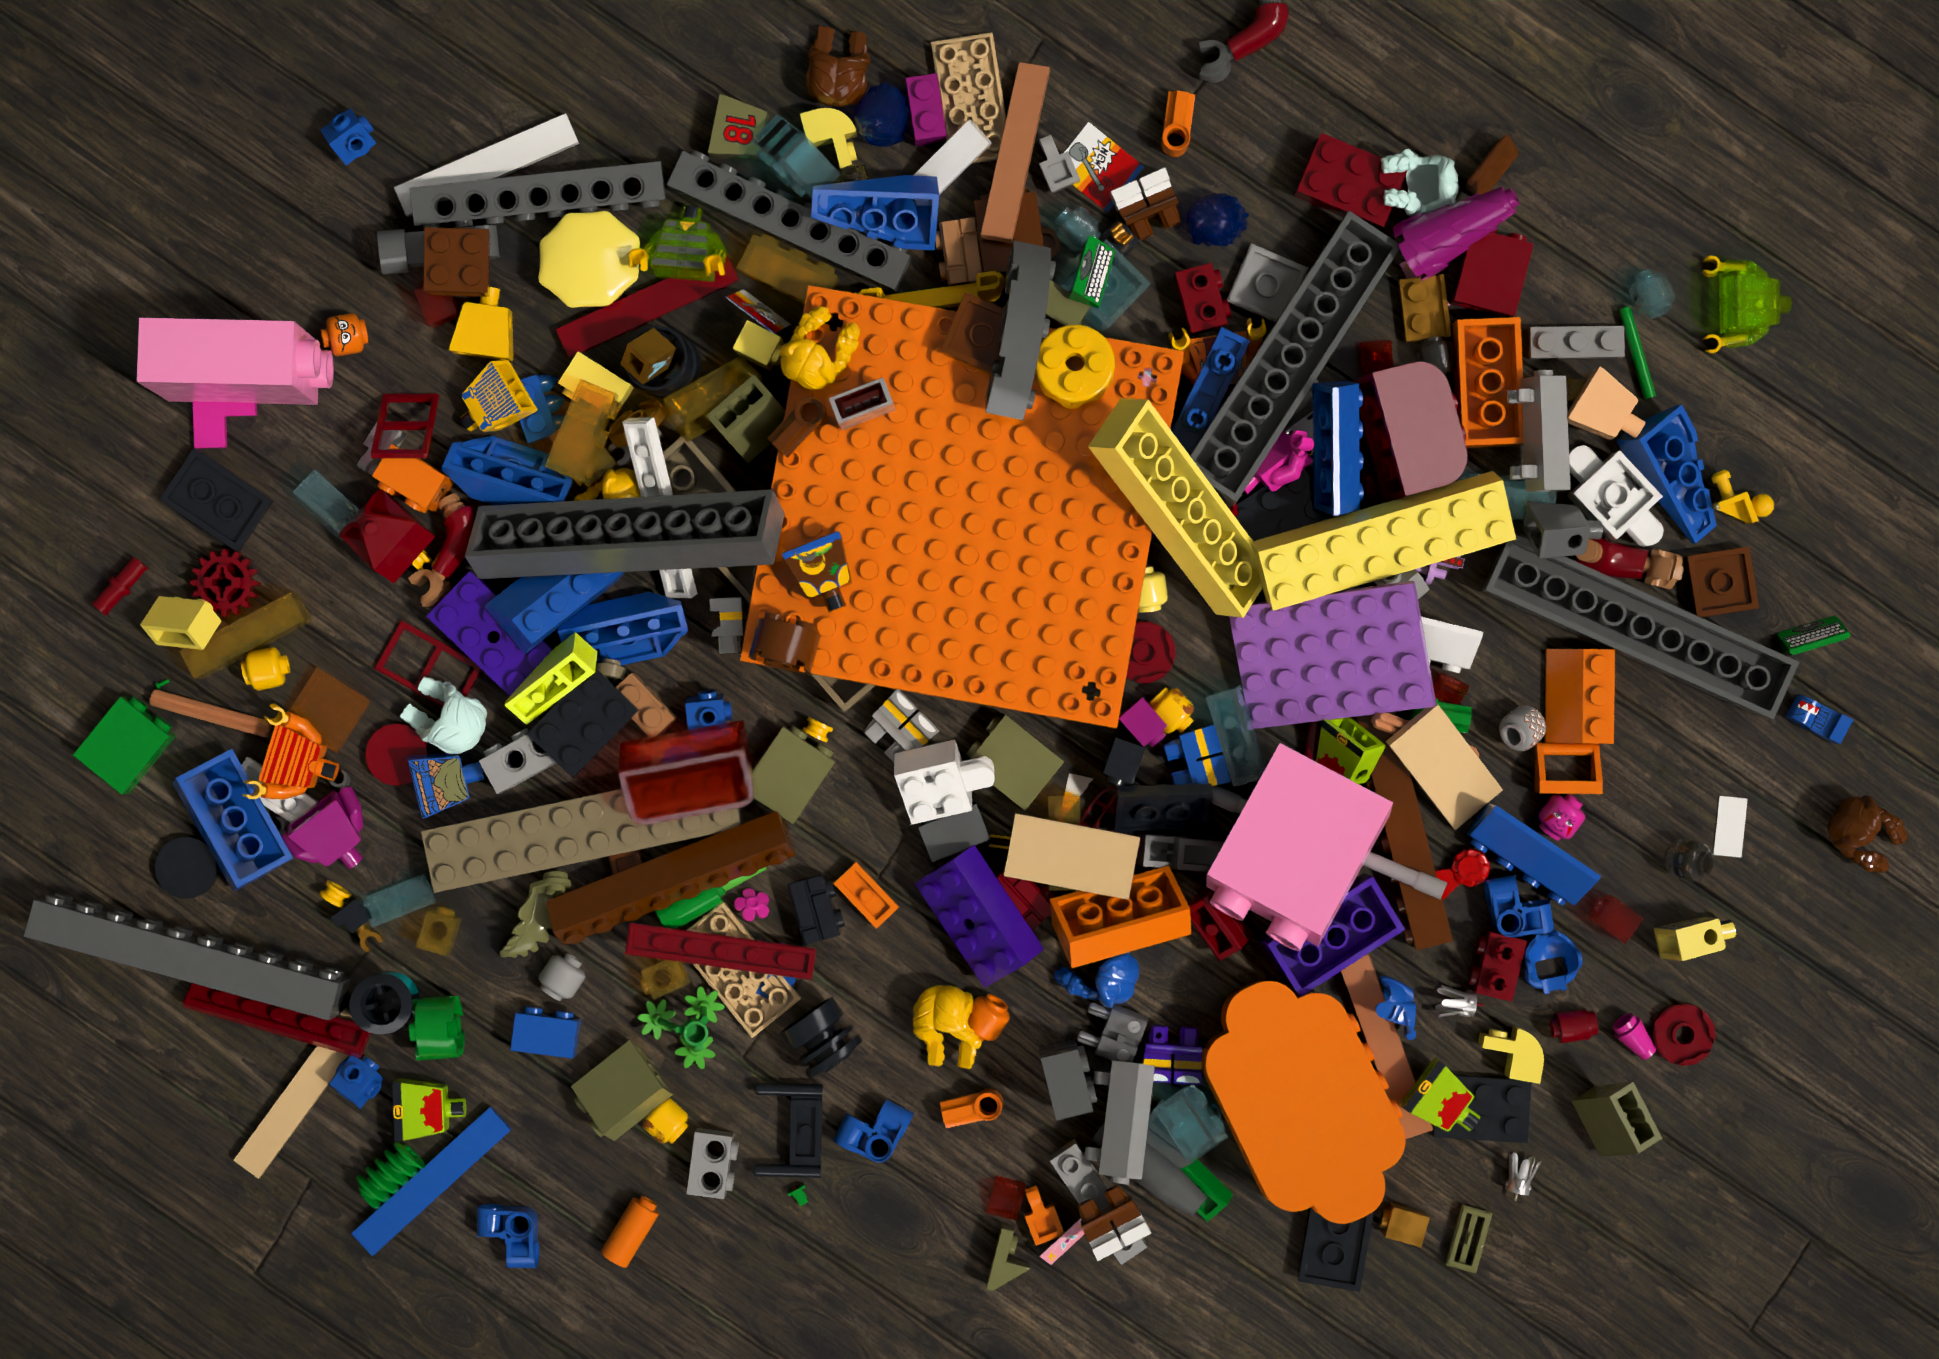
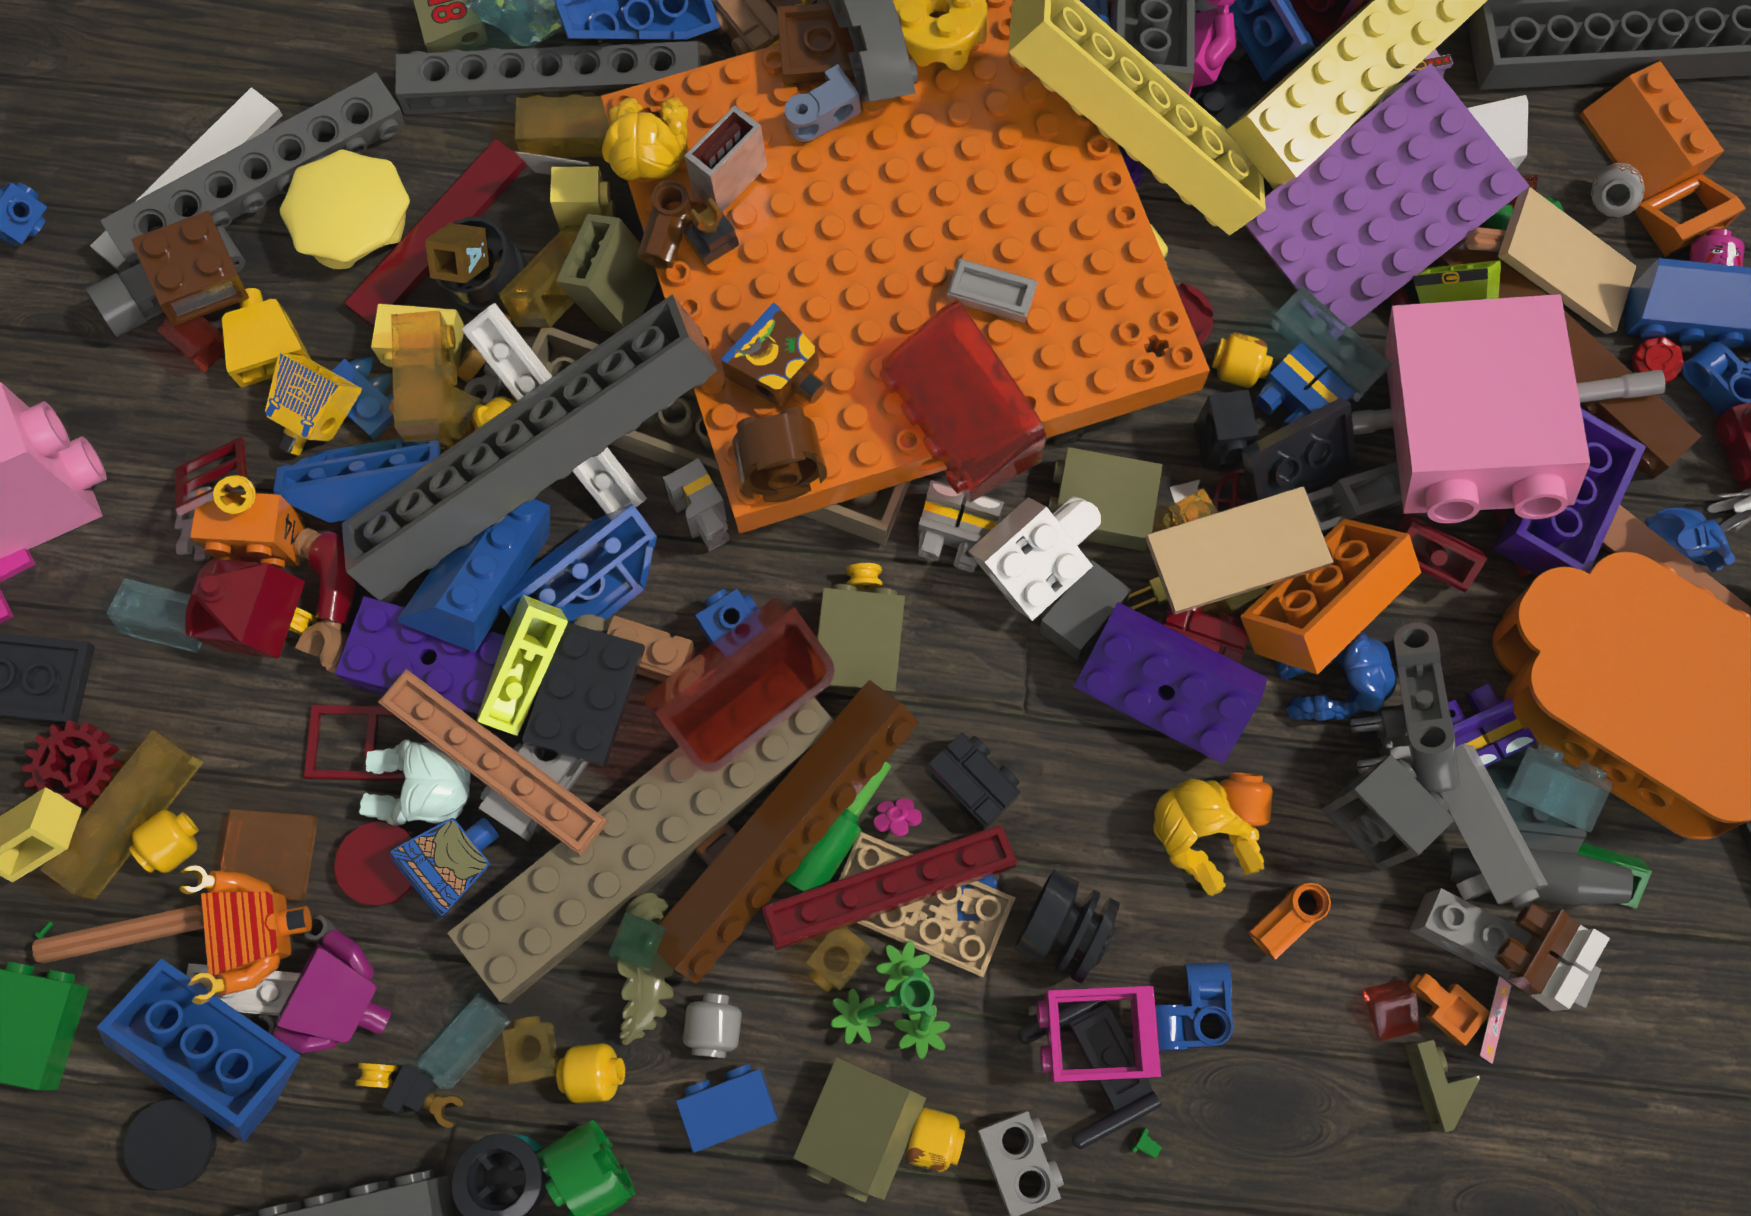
camera: 30 degrees left, 15 degrees down
orange head [320,313,368,356] -> none
torso [628,206,727,282] -> none
orange plate [833,861,899,929] -> none
magenta brick [1118,697,1167,747] -> none
none -> yellow bush [213,475,256,514]
none -> nougat tile [379,669,608,856]
none -> yellow head [556,1043,625,1104]
none -> clear green tile [609,912,666,971]
none -> black piece [684,198,739,266]
none -> sand blue leg [784,64,861,142]
none -> clear red windscreen [879,300,1046,503]
none -> light grey tile [947,259,1038,323]
none -> dark pink window [1037,986,1161,1082]
none -> dark grey plate [1394,622,1460,793]

